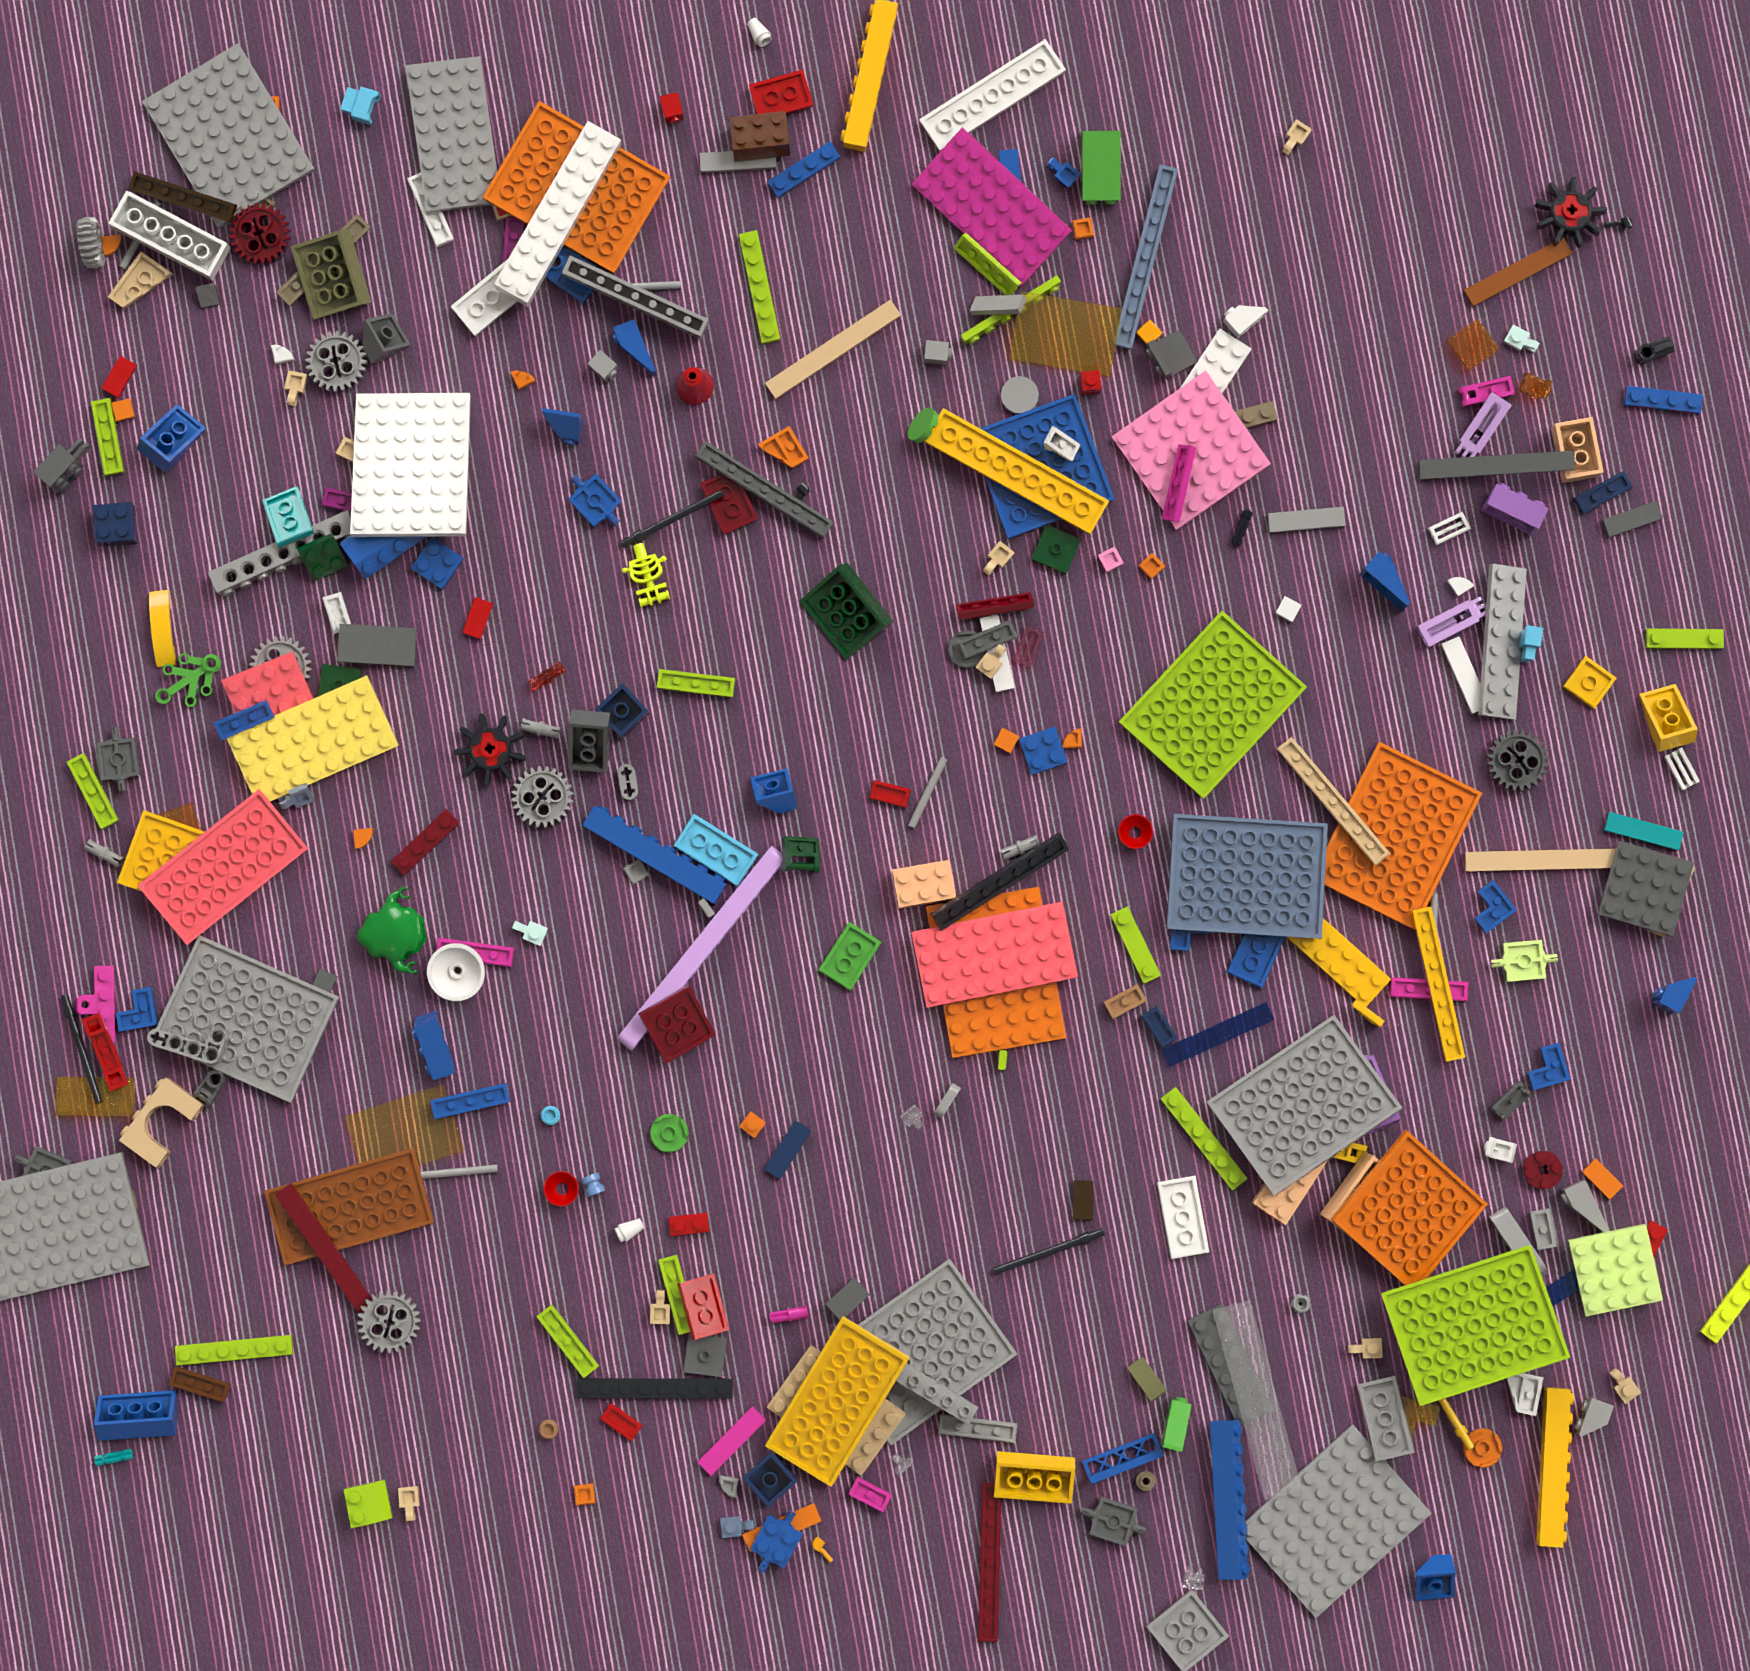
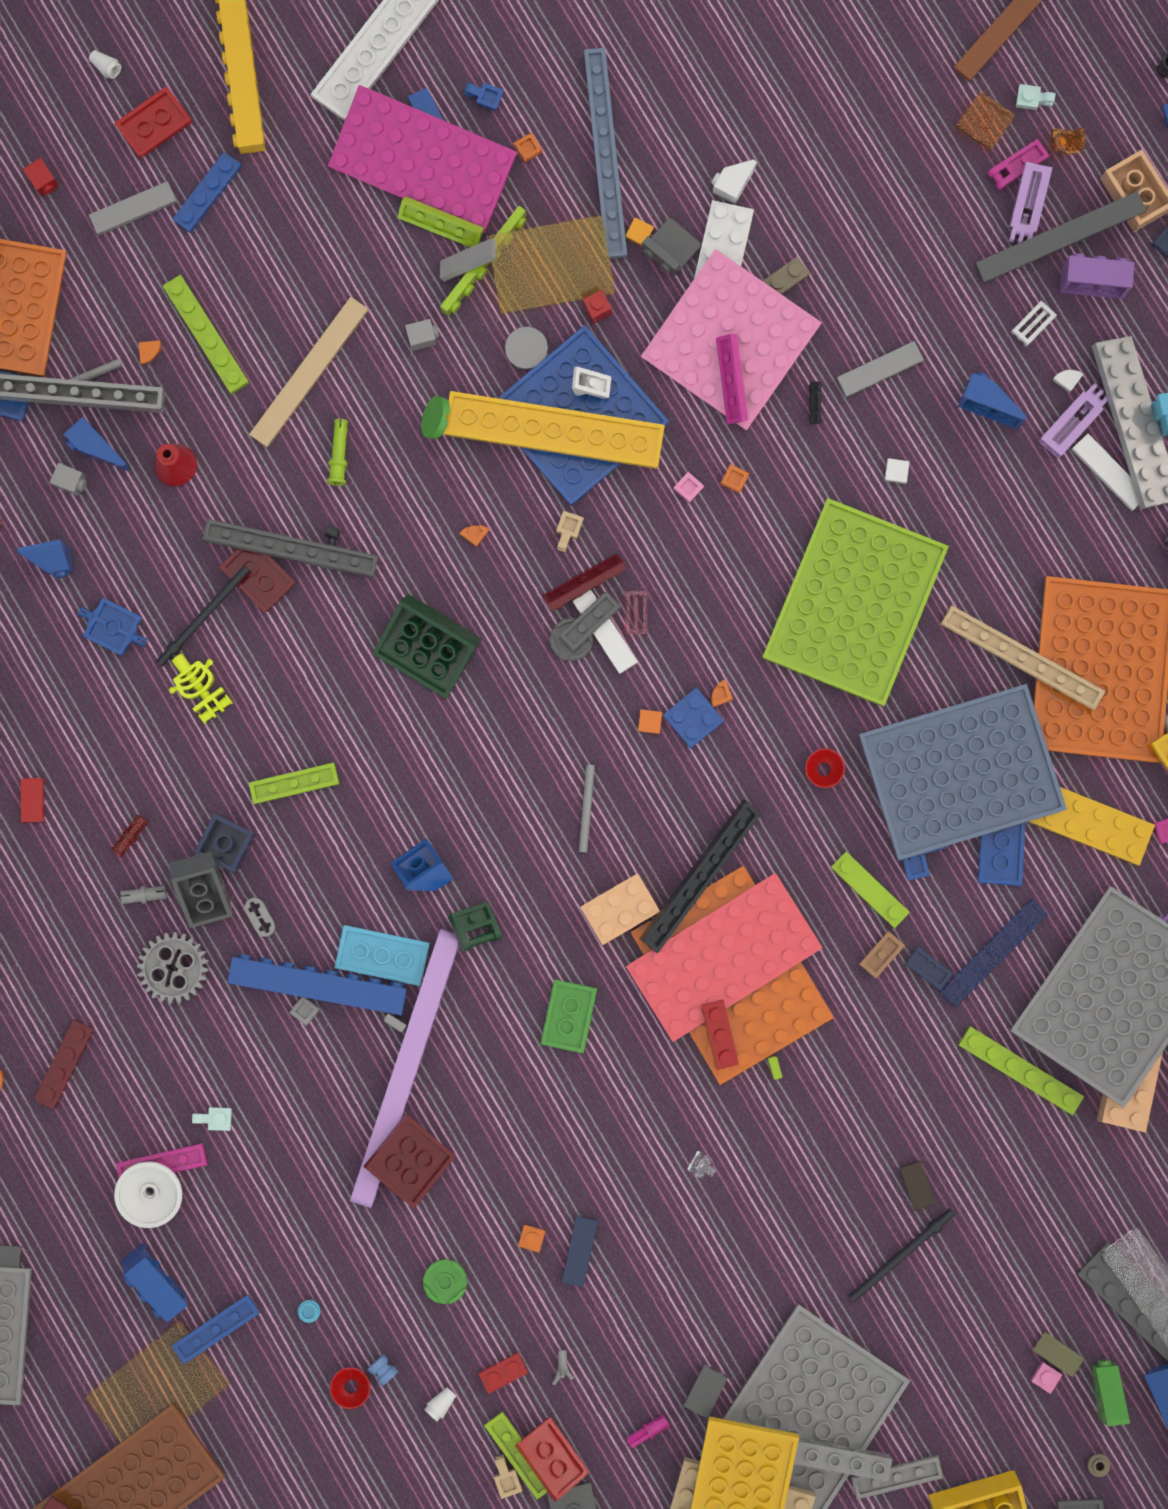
camera: 25 degrees left, 0 degrees up
green piece [357,887,426,974] -> none
light grey bar [421,1165,498,1179] -> none
black gear [453,713,527,786] -> none
reddish brown brick [729,111,790,162] -> none
orange wing [758,426,809,469] -> none
red tile [869,780,911,808] -> none
light grey beam [933,1083,961,1119] -> none
tan plate [976,644,1006,679] -> none
light grey pin [1000,835,1040,860] -> none
dark green plate [1031,525,1081,574] -> none
bright green slope [1081,131,1121,204] -> none
blue fence [1082,1433,1164,1484] -> none
white tile [1157,1176,1209,1259] -> none
yellow tile [1352,1000,1384,1027] -> none
none -> orange tile [139,340,161,365]
none -> lime pin [327,419,348,486]
none -> orange tile [459,525,490,547]
none -> light grey bar [552,1350,574,1385]
none -> red plate [701,999,739,1070]
none -> bright pink plate [1030,1362,1062,1394]

